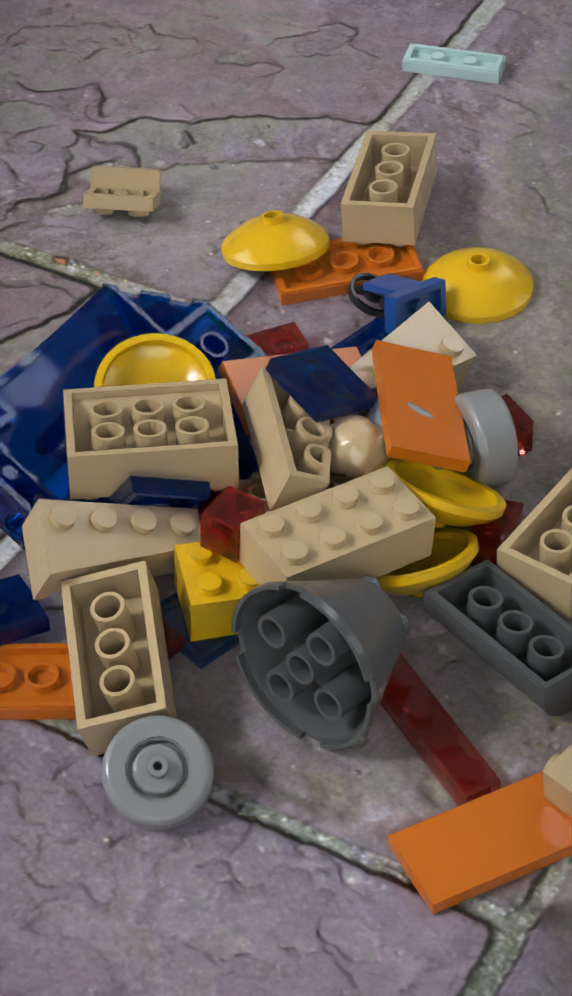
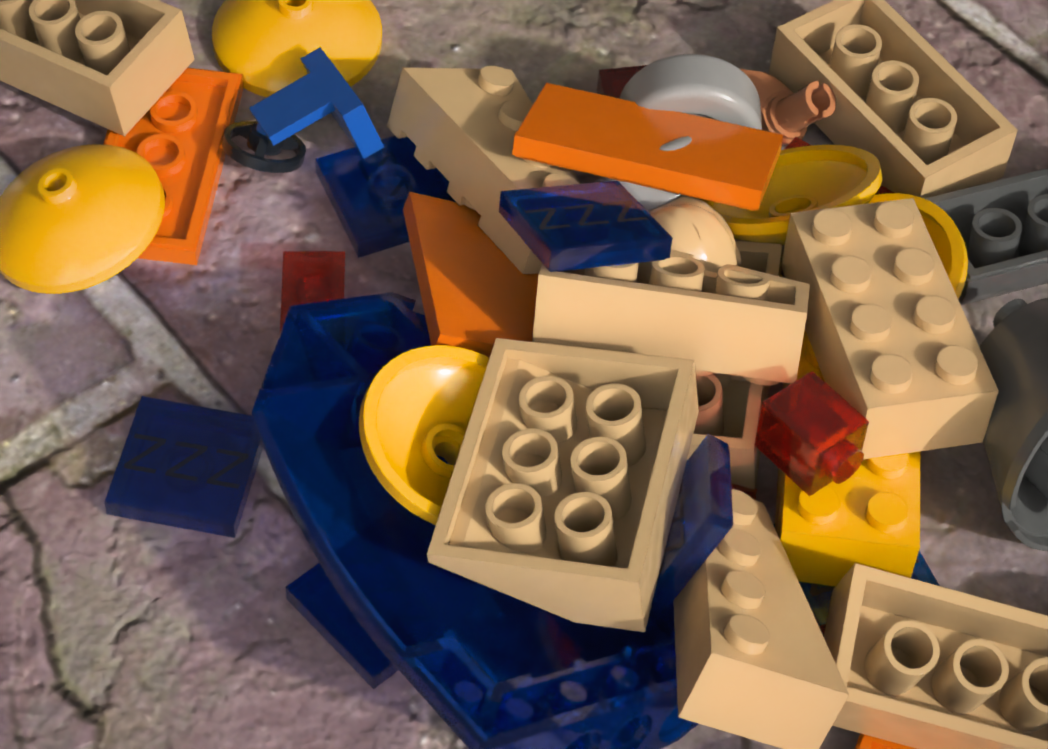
camera: 75 degrees left, 10 degrees up
none -> nougat arm [740,69,836,145]

